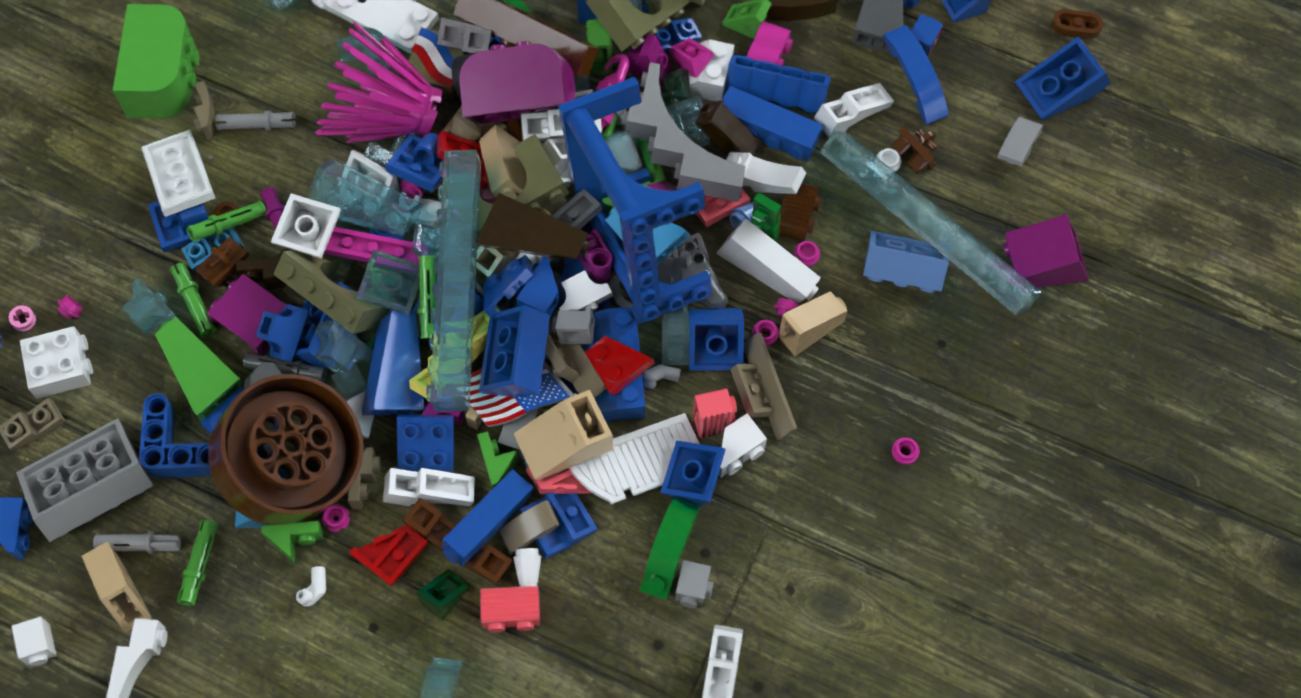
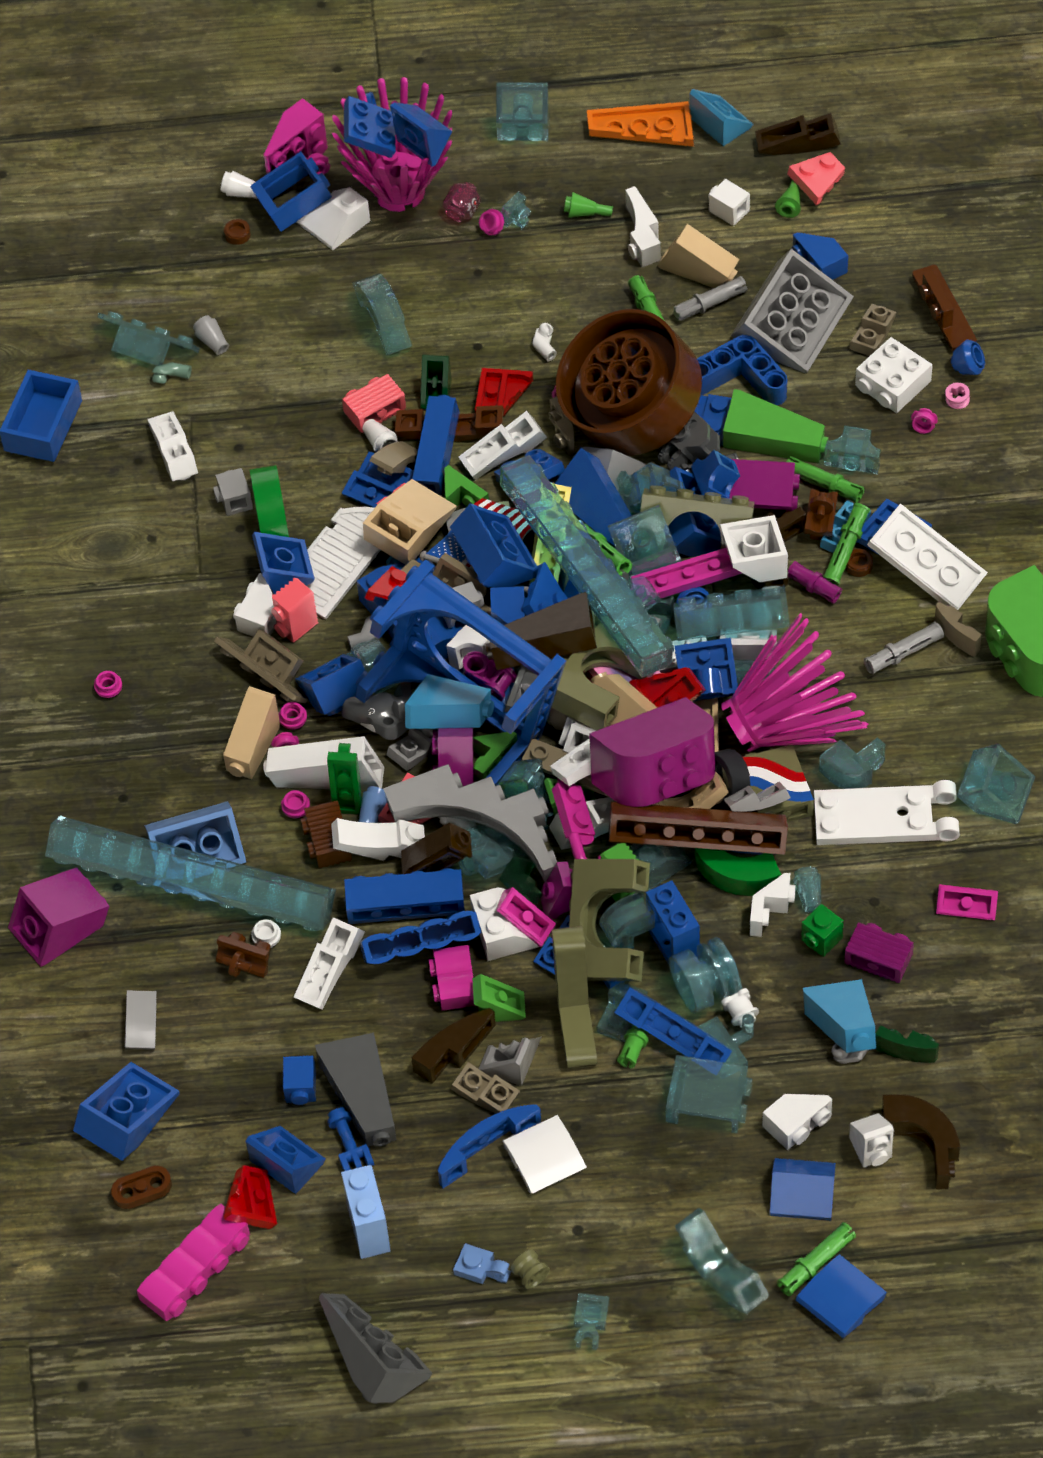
camera: 155 degrees right, 10 degrees down
blue slope [883,25,949,125] -> none

